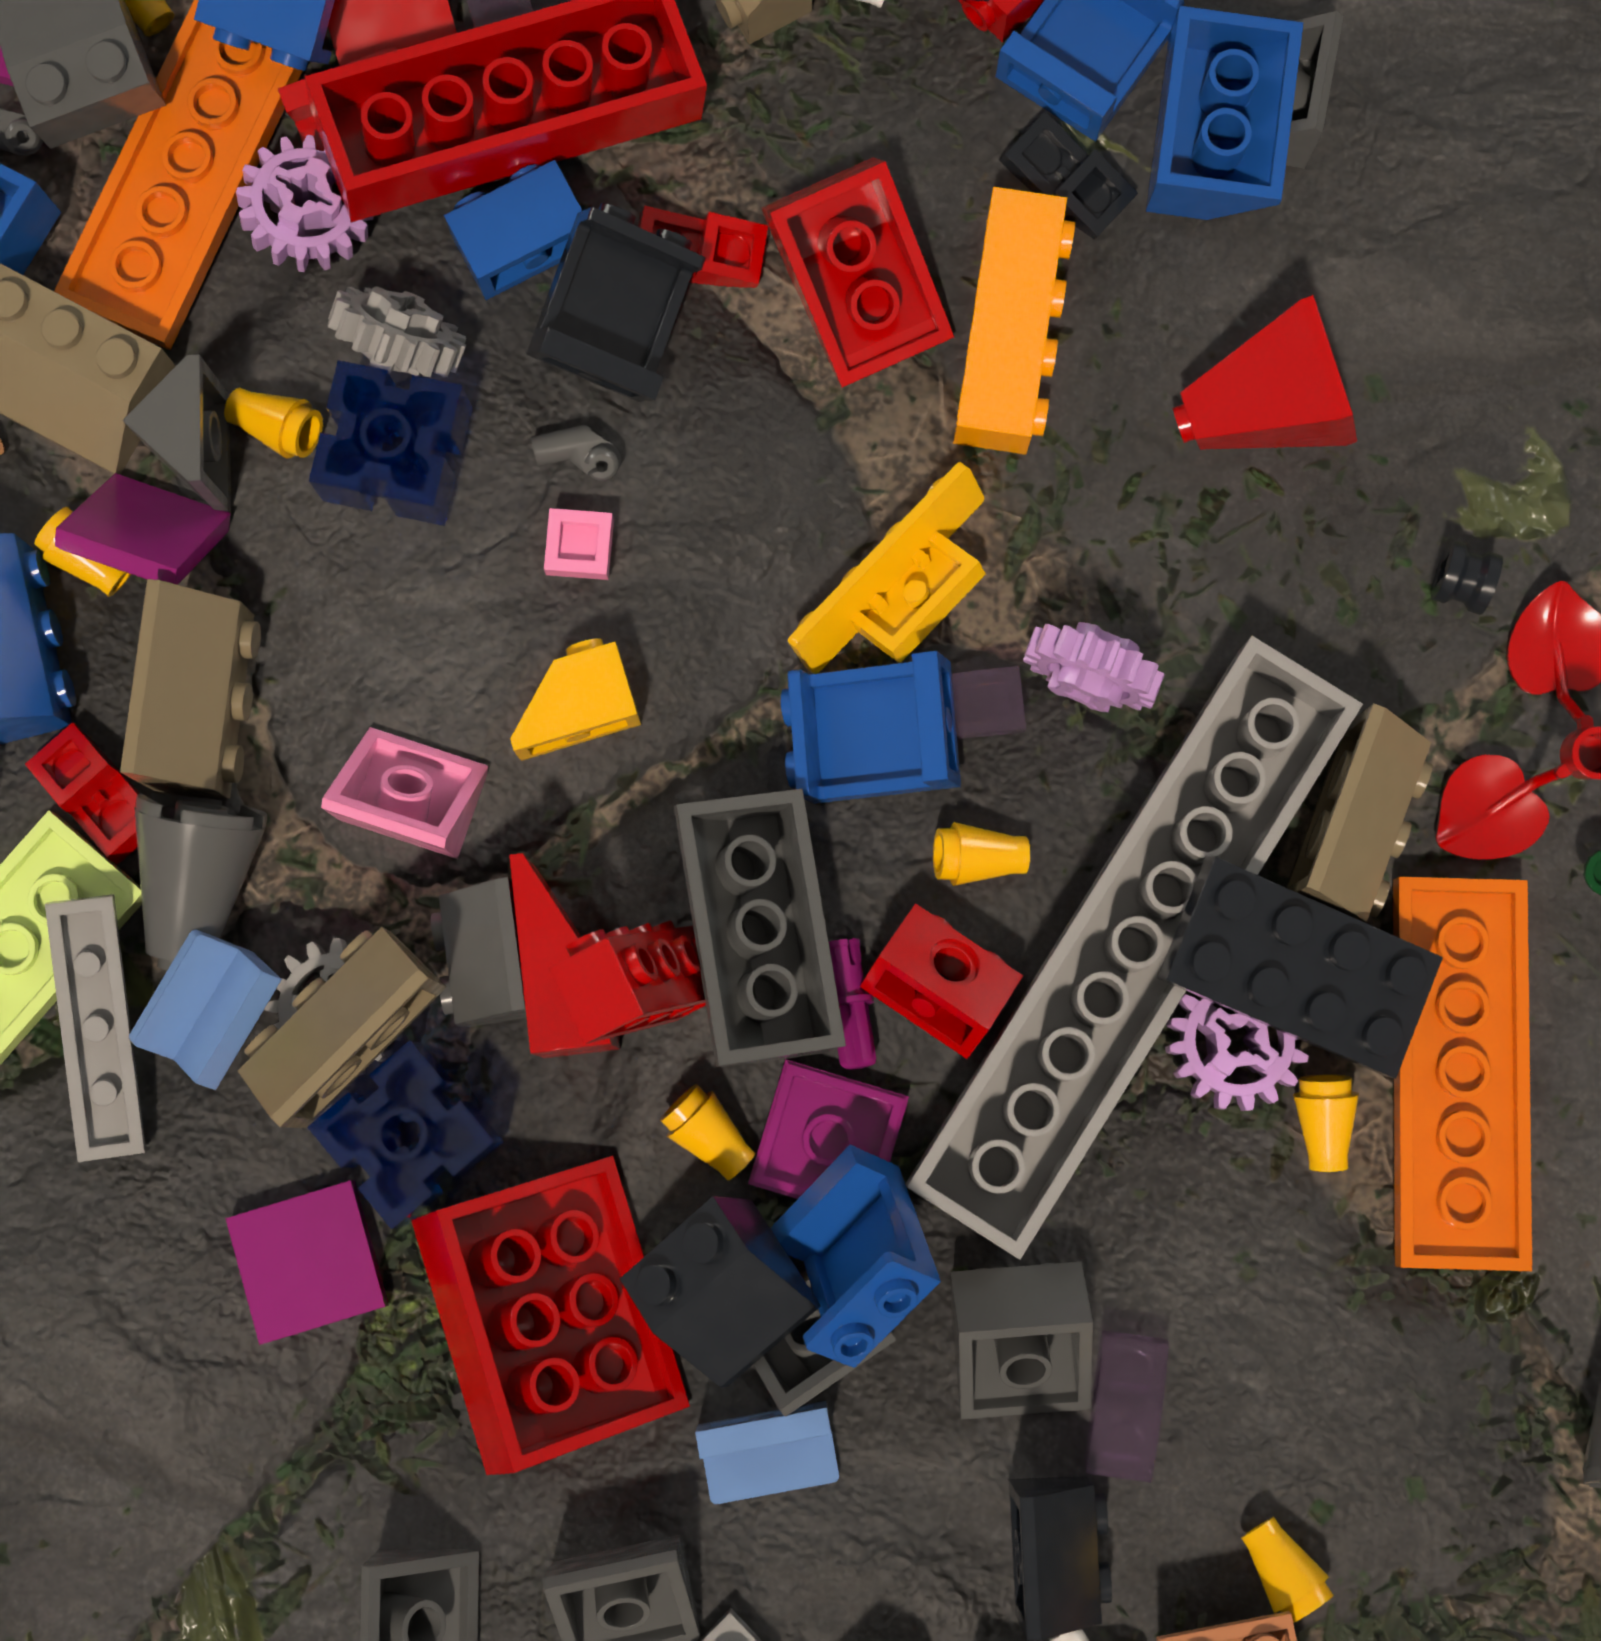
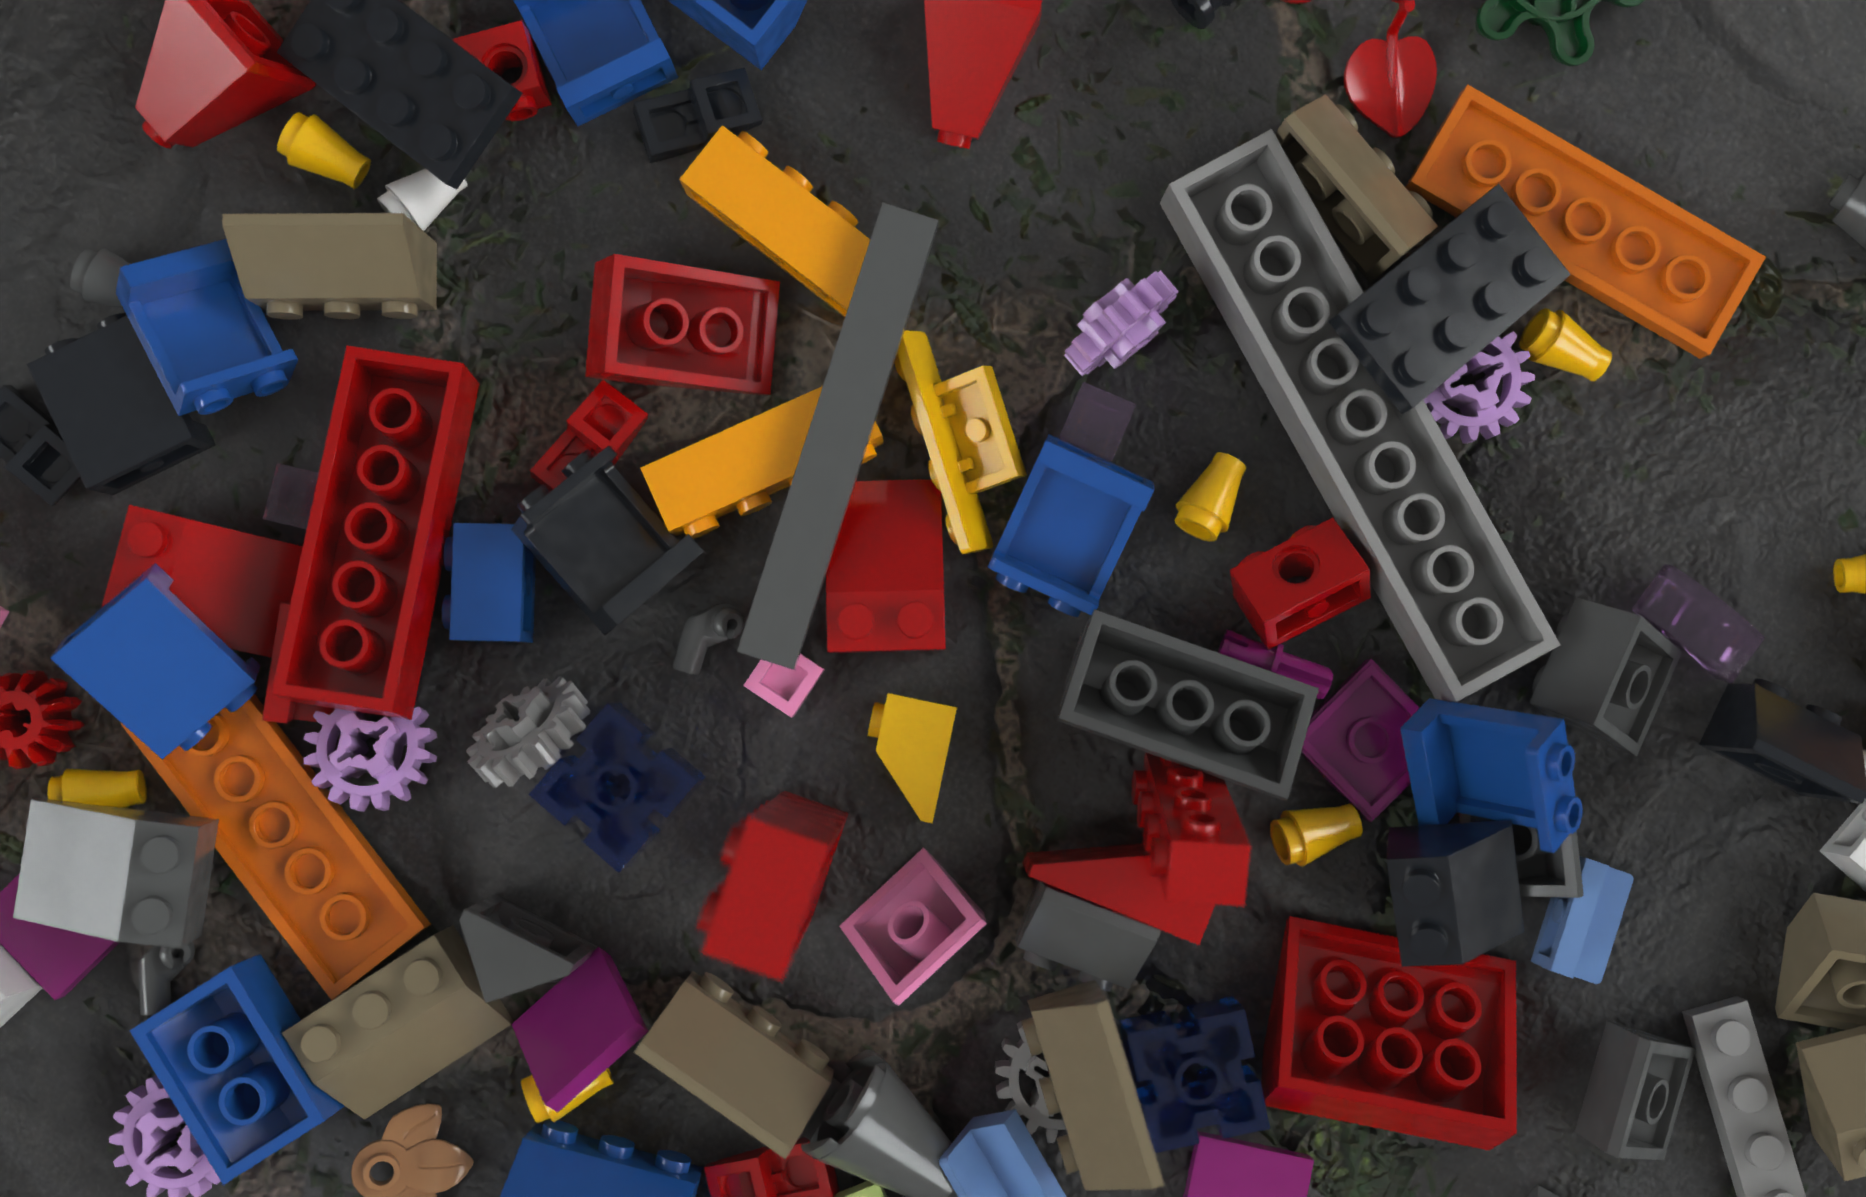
camera: 65 degrees left, 5 degrees up
yellow cone [224,387,323,459] -> none
none -> light orange brick [640,386,884,539]
none -> red brick [697,791,849,981]
none -> dark grey tile [737,202,939,670]
none -> red slope [826,479,946,653]

